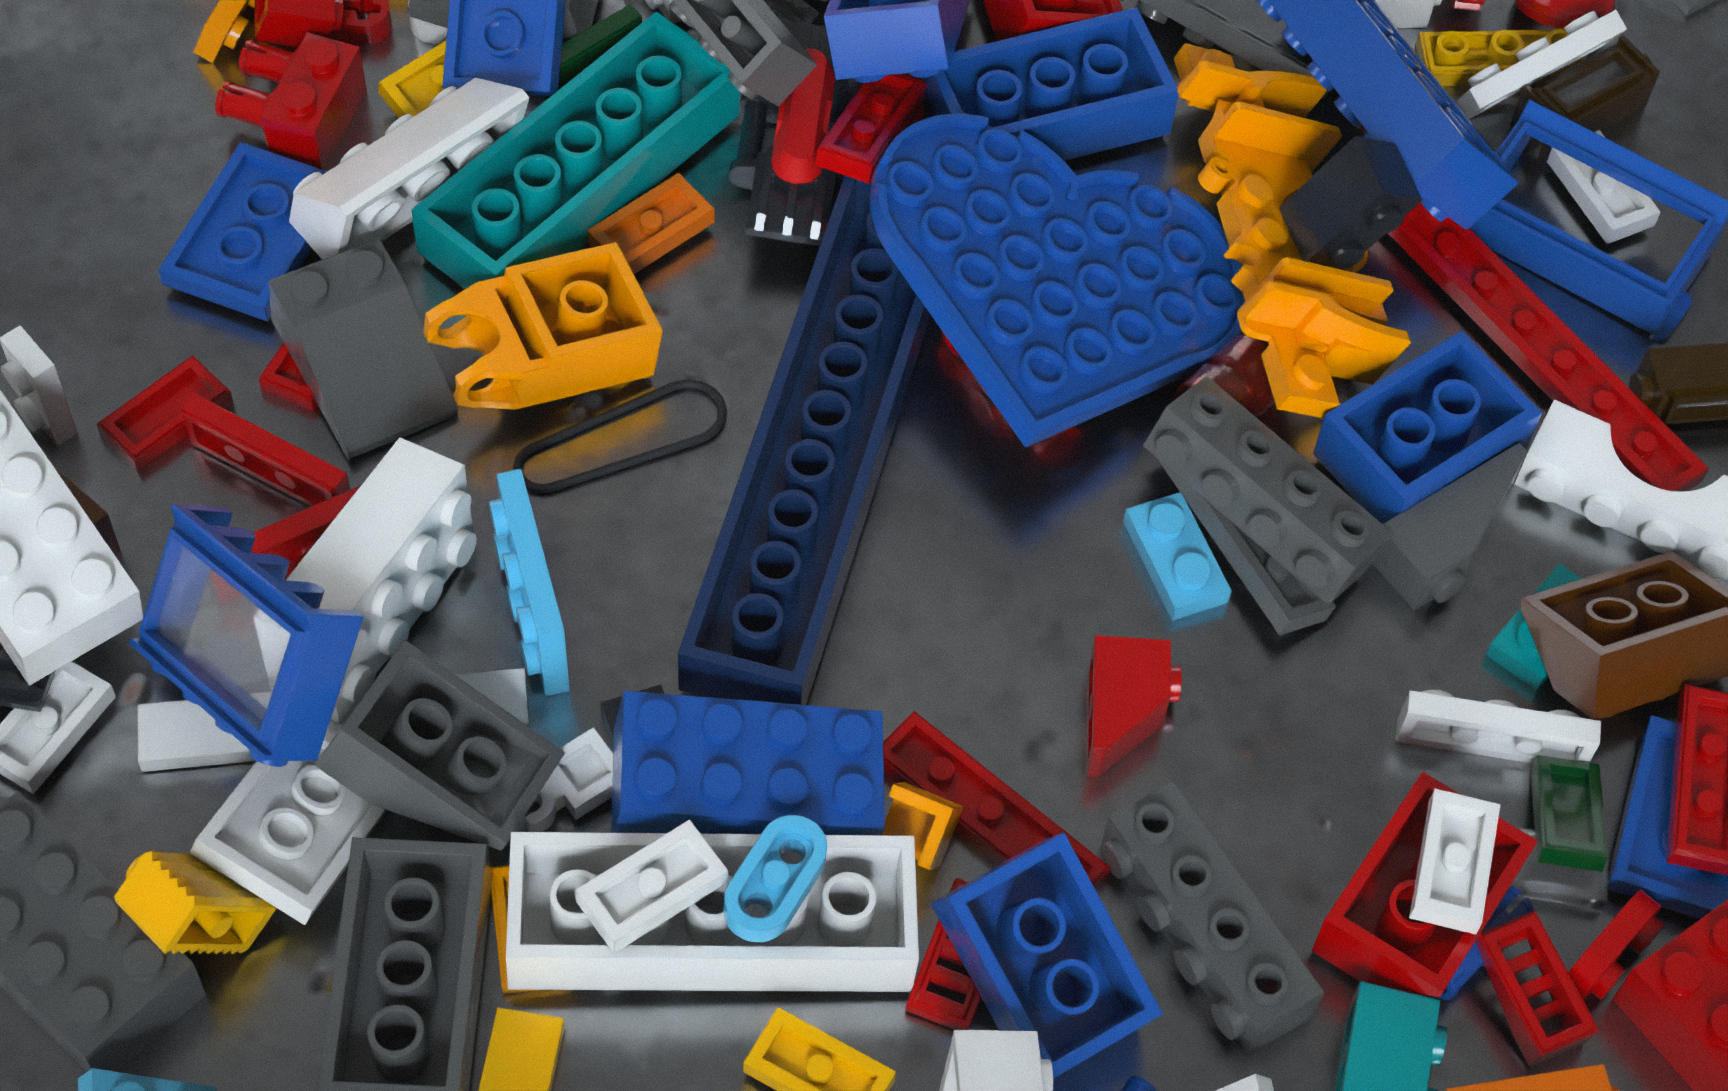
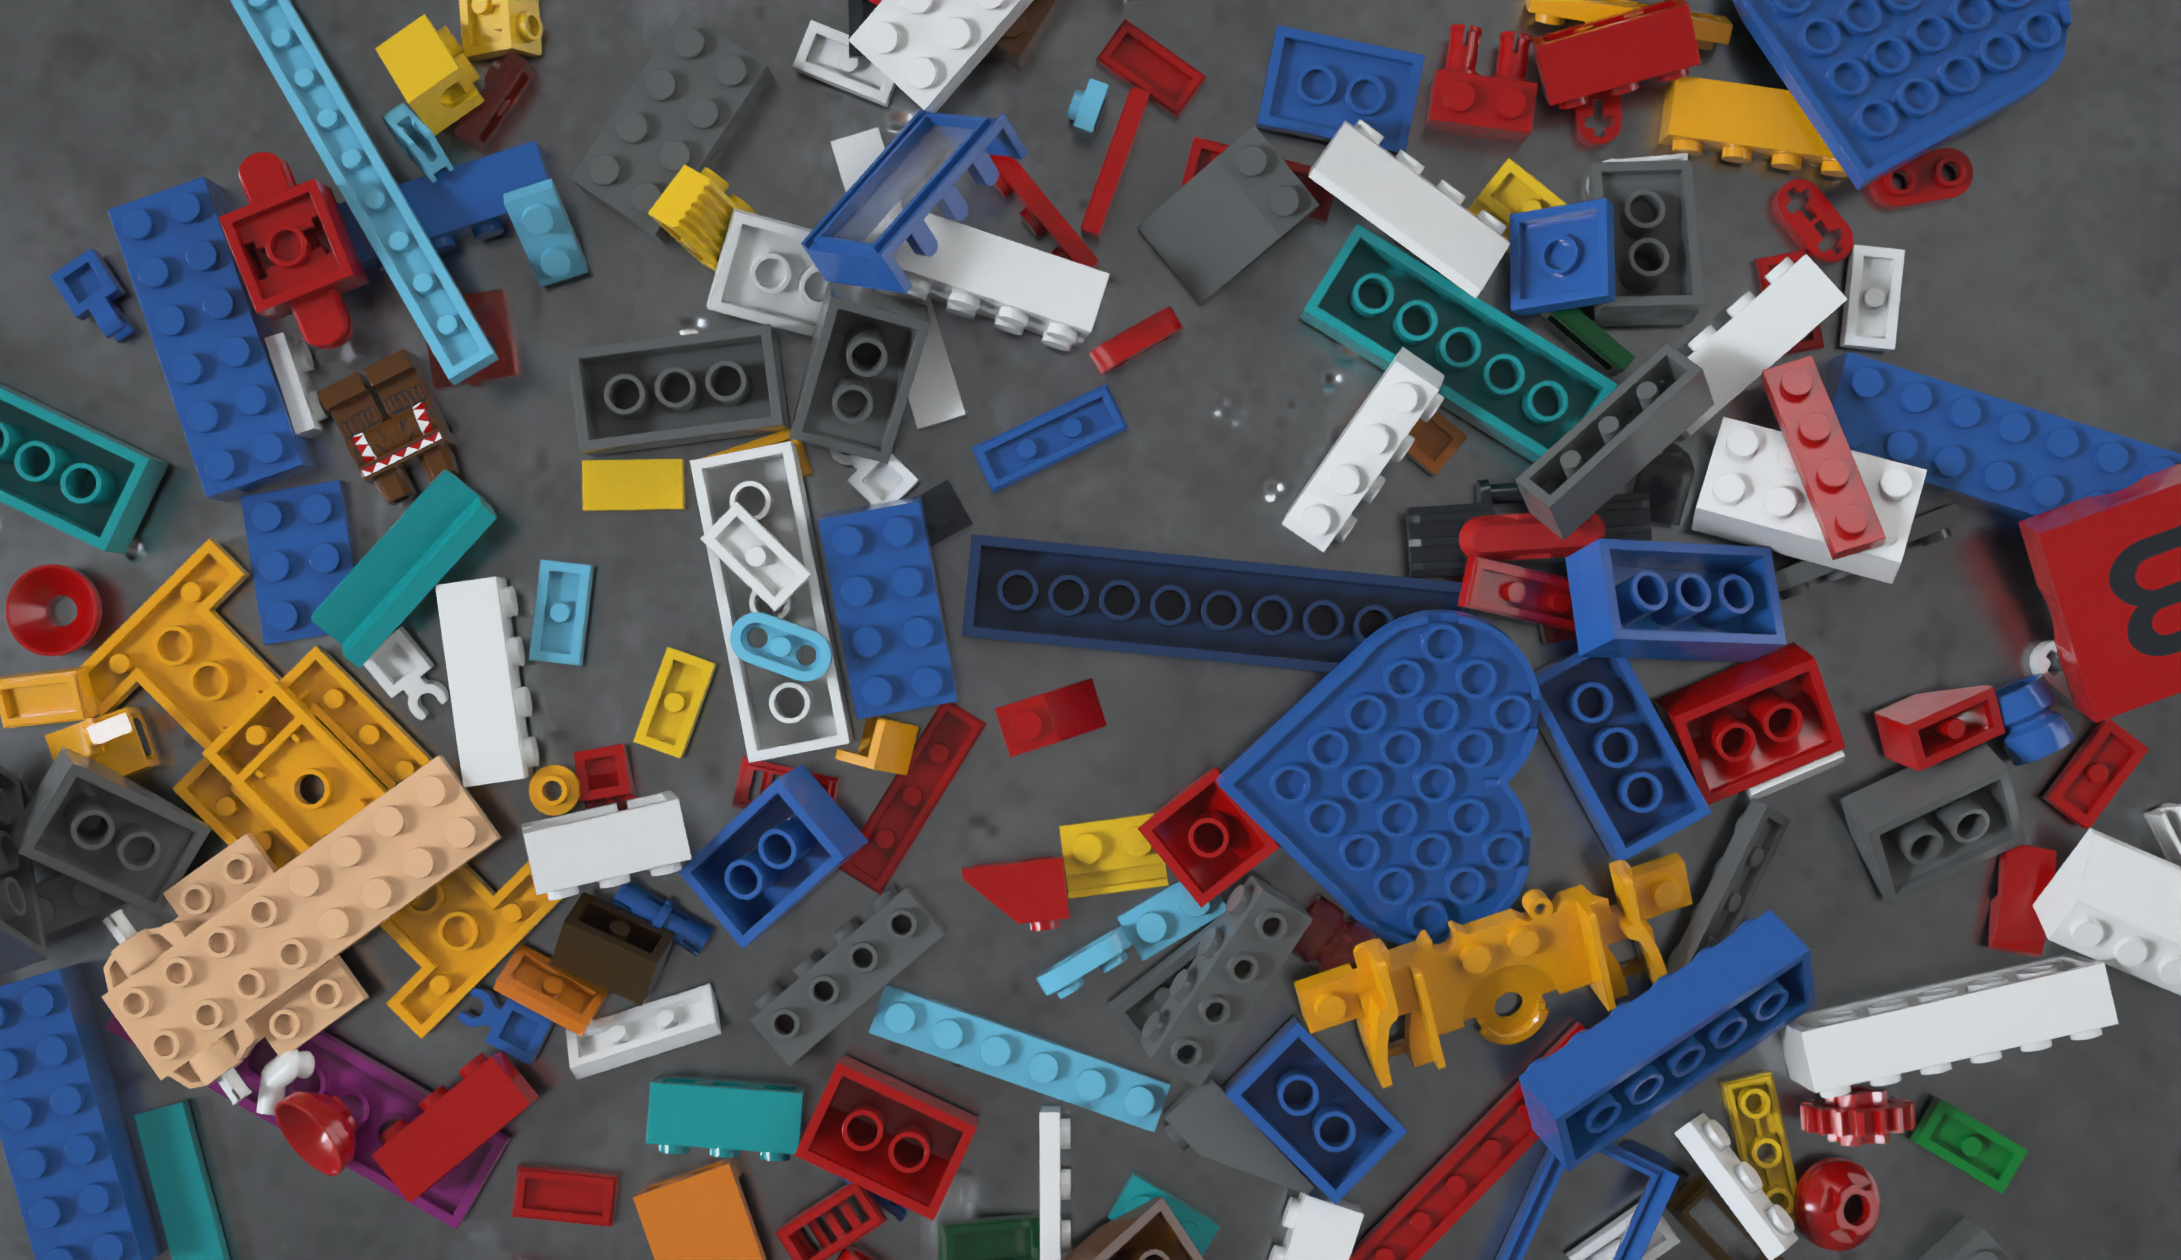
camera: 85 degrees right, 30 degrees up
light orange brick [423,242,663,410] -> none
medium azure plate [488,469,570,697] -> none
black piece [513,379,727,493] -> none
black brick [1279,136,1422,270] -> none
white plate [1409,788,1500,934] -> none
none -> medium azure plate [868,983,1171,1132]
none -> blue tile [971,383,1129,494]
none -> red slope [995,678,1107,757]
none -> medium azure plate [1036,926,1133,999]
none -> yellow plate [1059,812,1169,899]
none -> medium azure plate [1067,78,1109,142]
none -> red beam [1089,306,1184,376]
none -> red slope [1138,766,1280,908]
none -> white brick [1282,347,1445,553]

